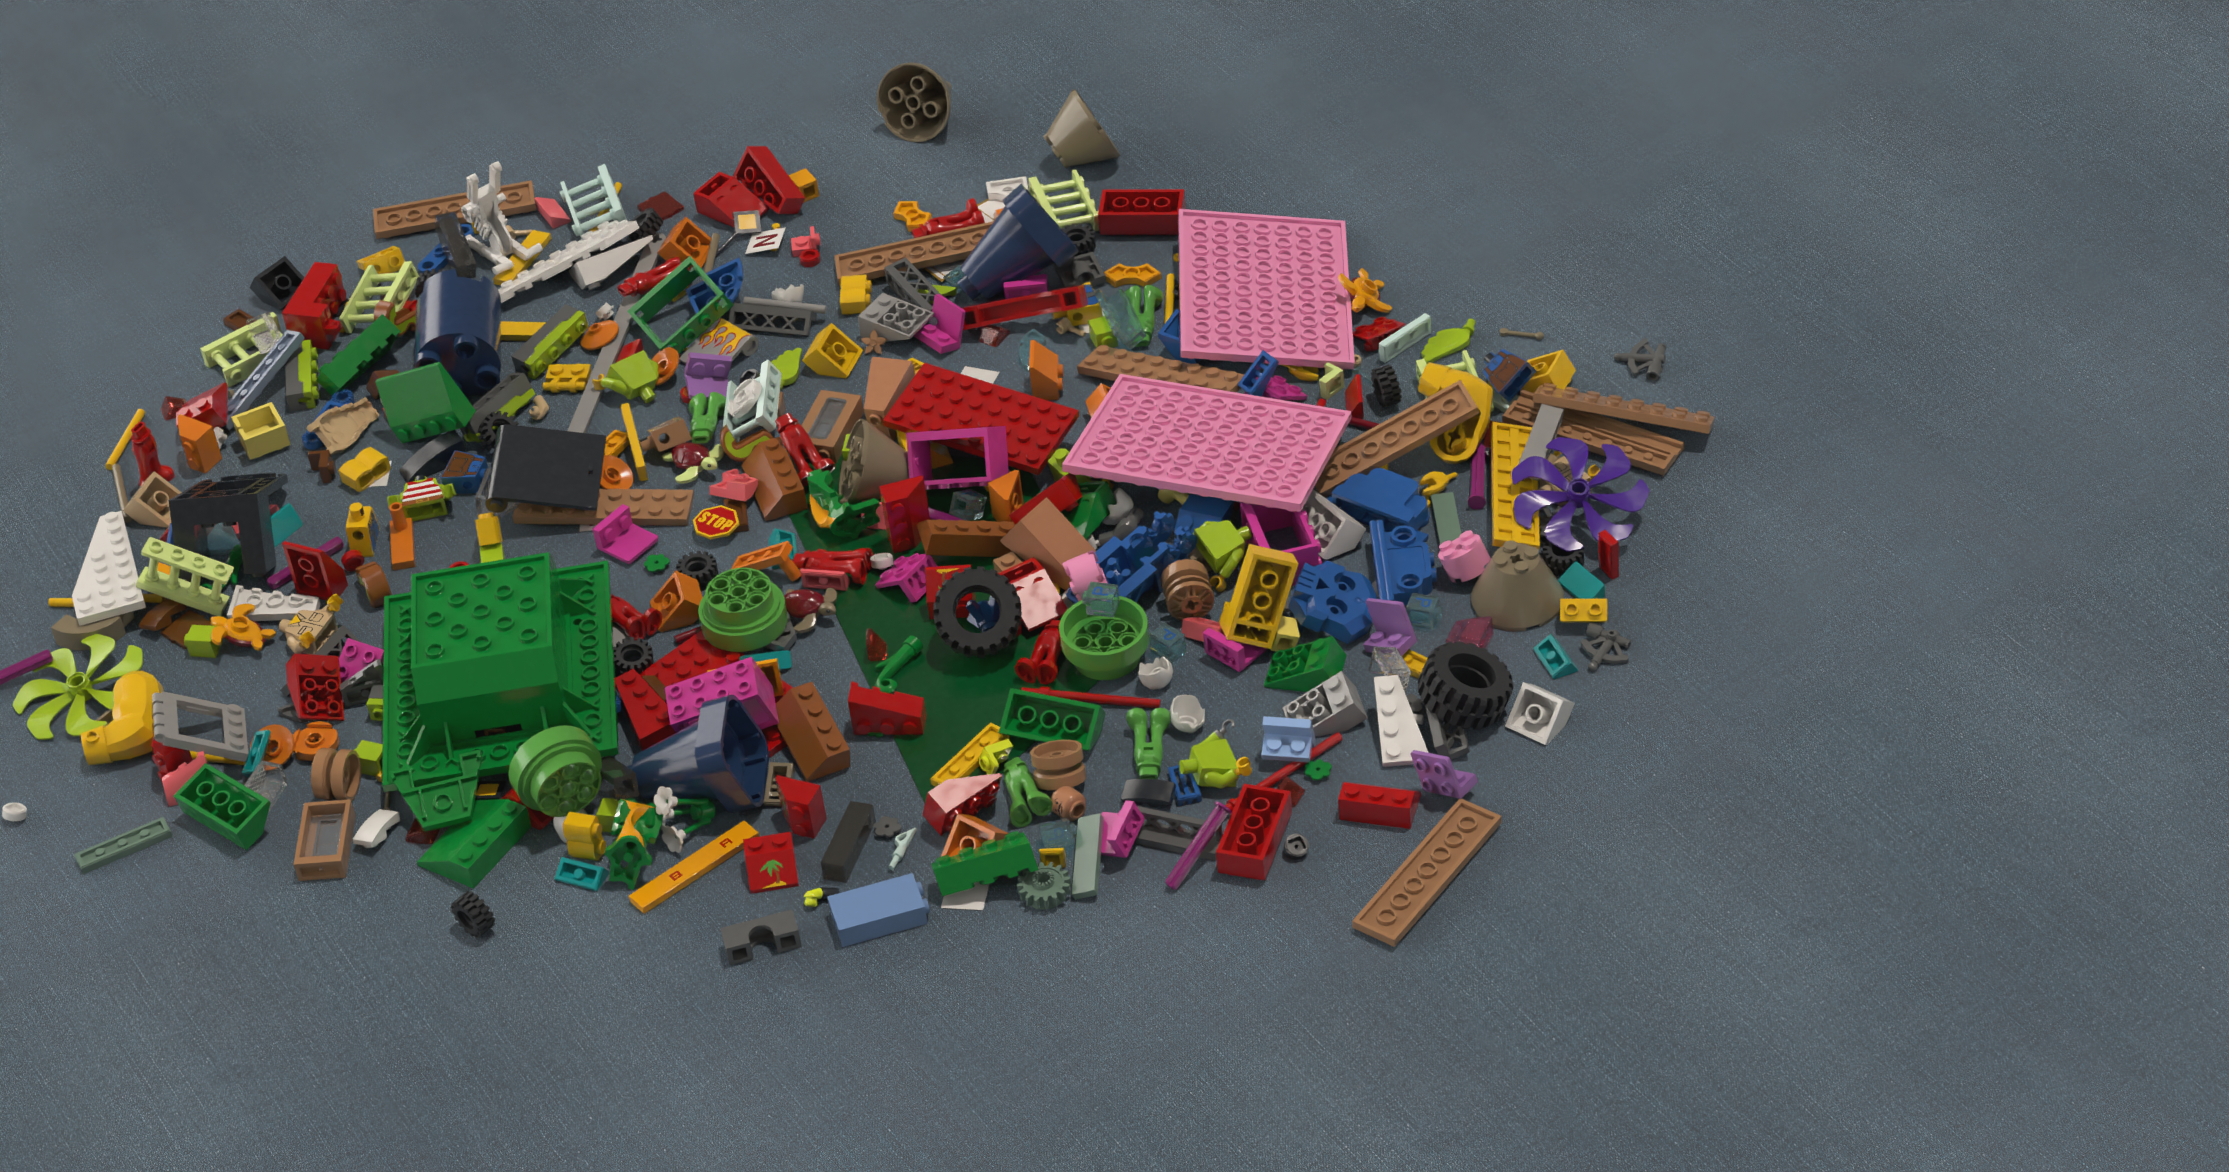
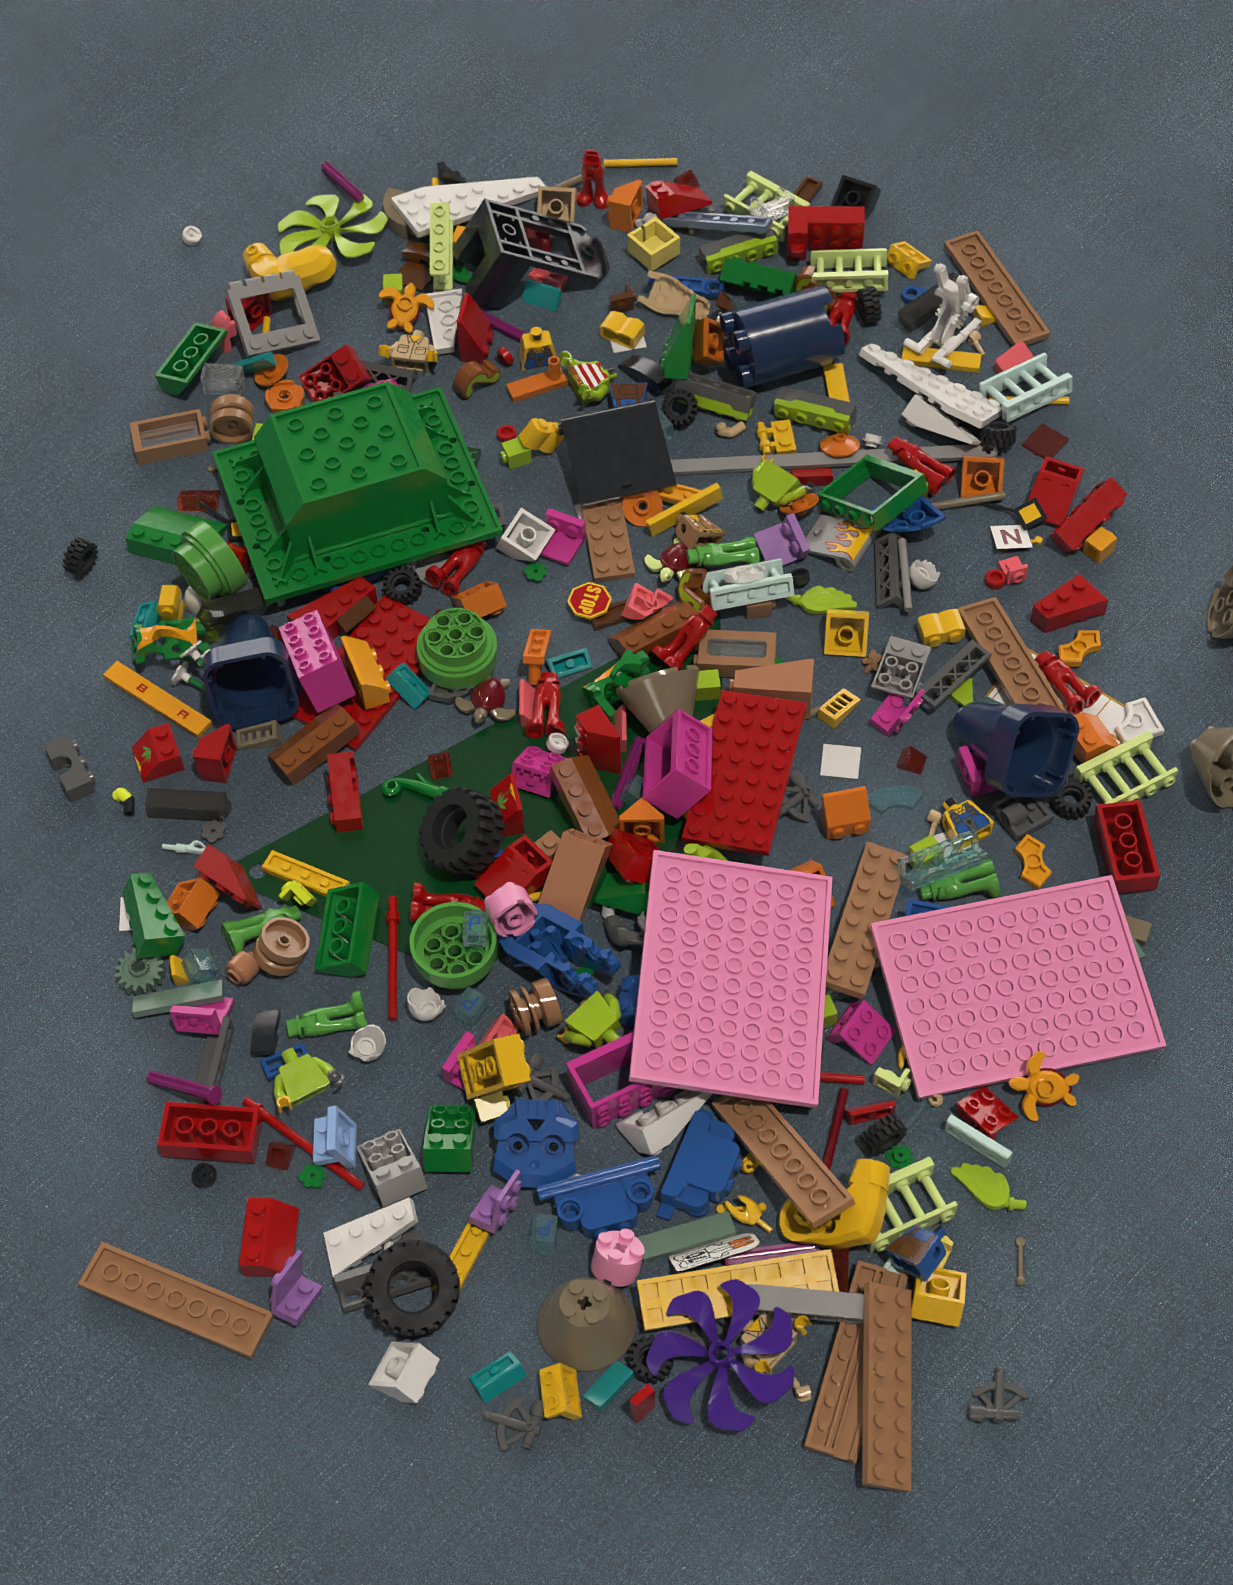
camera: 75 degrees right, 15 degrees up
sand green tile [74,817,173,874] -> none
white slope [353,809,400,848] -> none
green wing [389,749,482,832] -> none
black tyre [676,551,719,591] -> none
medium blue brick [827,873,930,947] -> none
red arch [962,284,1088,330] -> none
blue slope [1238,350,1279,397] -> none
clear panel [1368,647,1411,694] -> none
clear pink piece [1446,616,1494,649] -> none
none -> black slope [437,161,467,185]
none -> white slope [496,508,556,562]
none -> sticker [669,1233,759,1271]
none -> green plant [886,1145,914,1170]
none -> red wedge [1030,574,1108,633]

